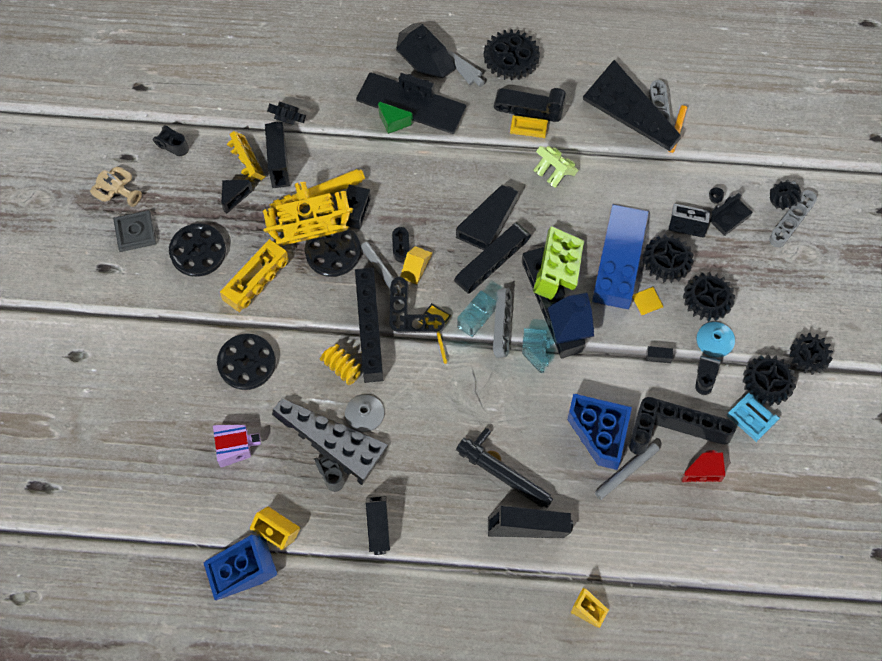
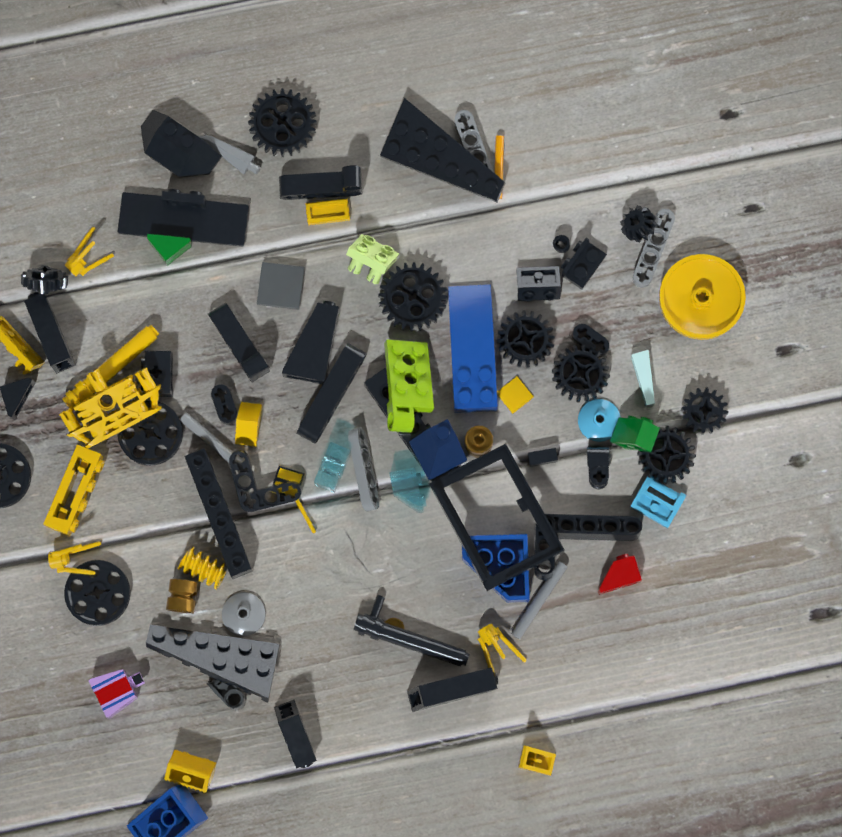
camera: 15 degrees left, 15 degrees up
none -> yellow plant [48,541,102,575]
none -> yellow plant [64,227,114,277]
none -> pearl gold wheel [166,579,198,613]
none -> black beam [208,302,270,383]
none -> dark grey tile [257,262,305,310]
none -> black gear [378,262,448,332]
none -> black door [429,444,565,591]
none -> pearl gold wheel [465,426,493,458]
none -> yellow plant [478,623,527,672]
none -> black beam [572,324,609,357]
none -> green brick [610,416,660,452]
none -> light aqua piece [631,350,655,407]
none -> yellow dish [659,254,746,340]

